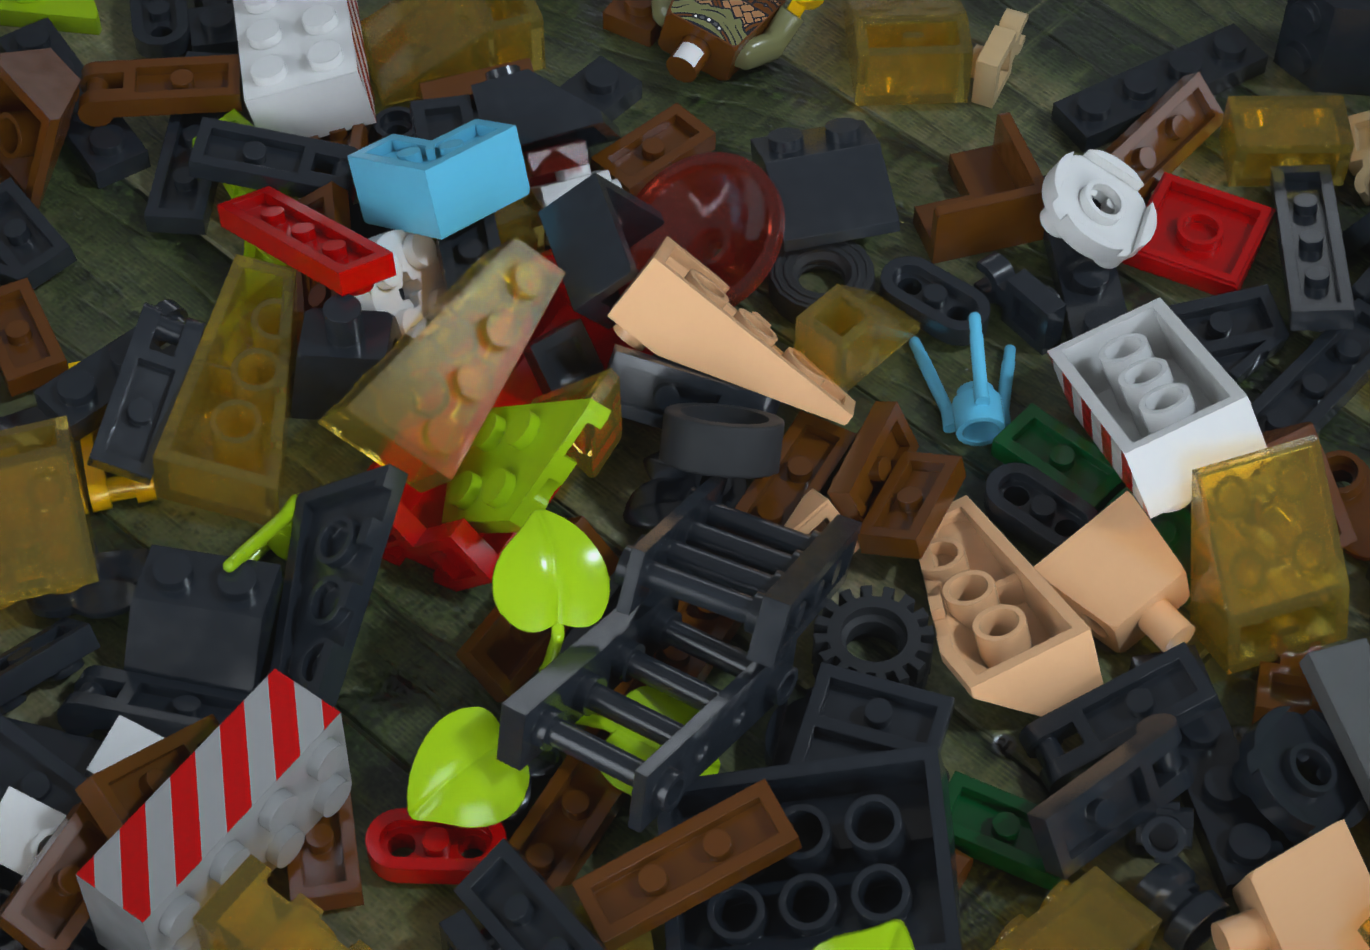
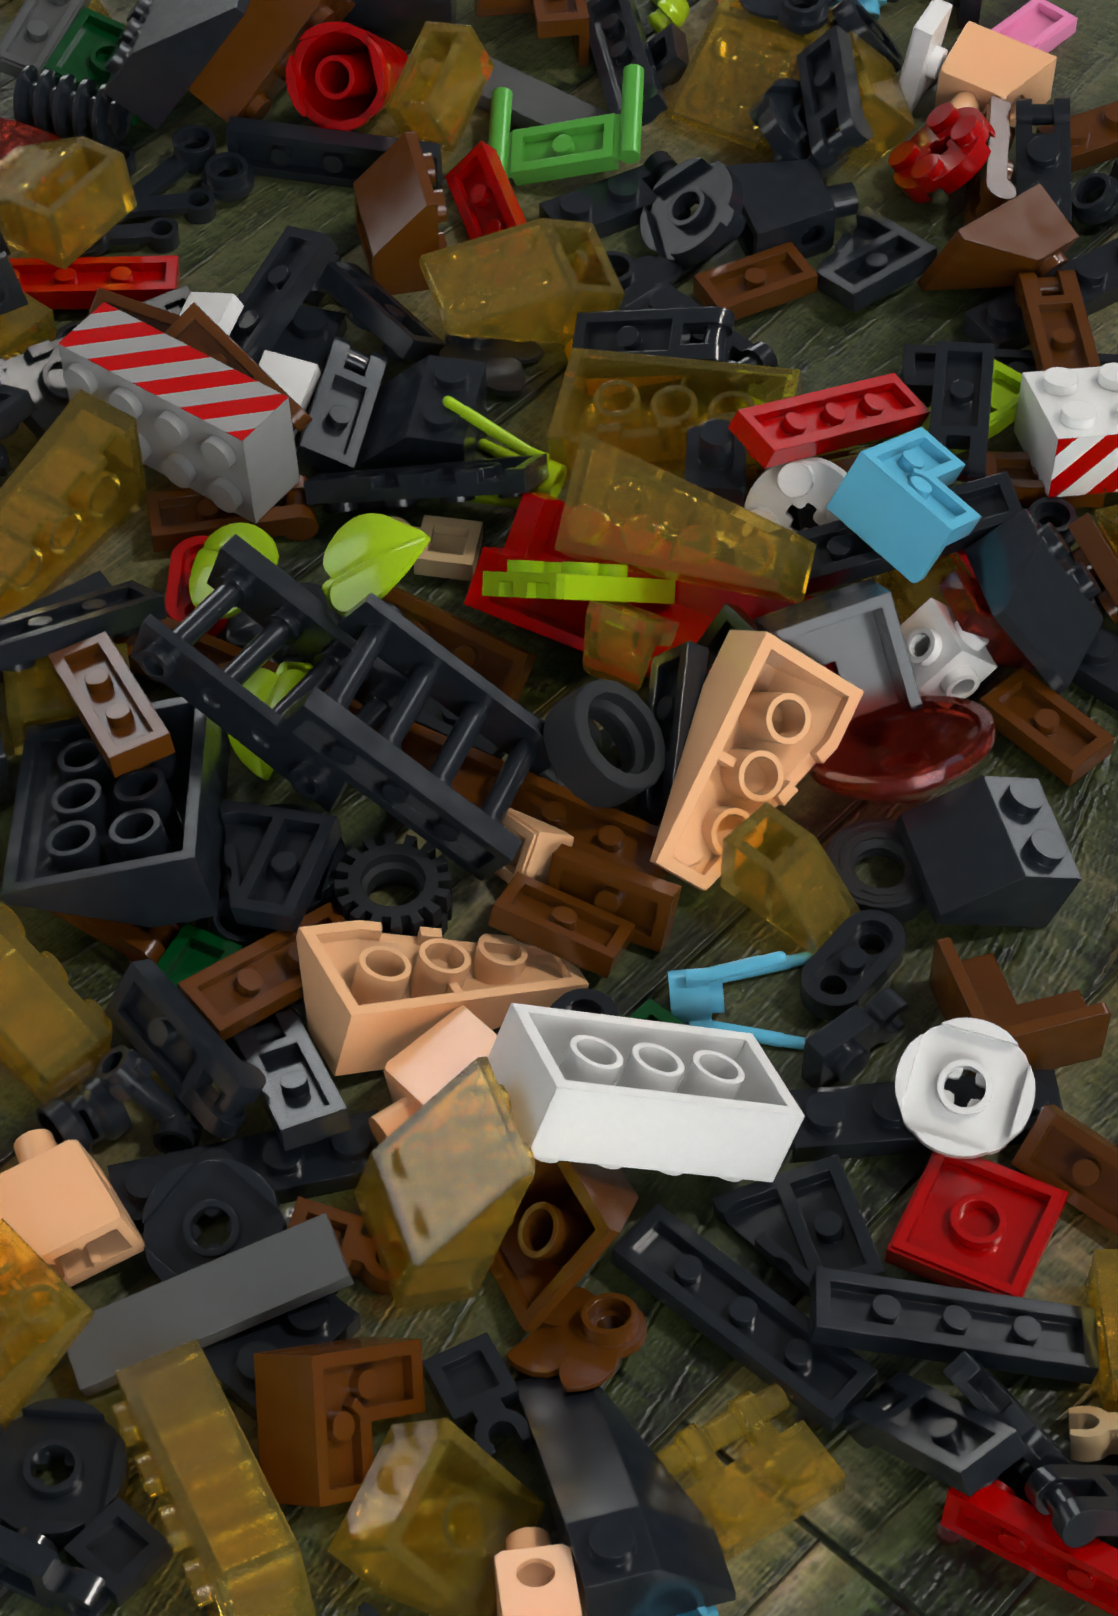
camera: 90 degrees right, 0 degrees up
none -> reddish brown plate [176,902,346,1041]
none -> tan plate [389,515,483,581]

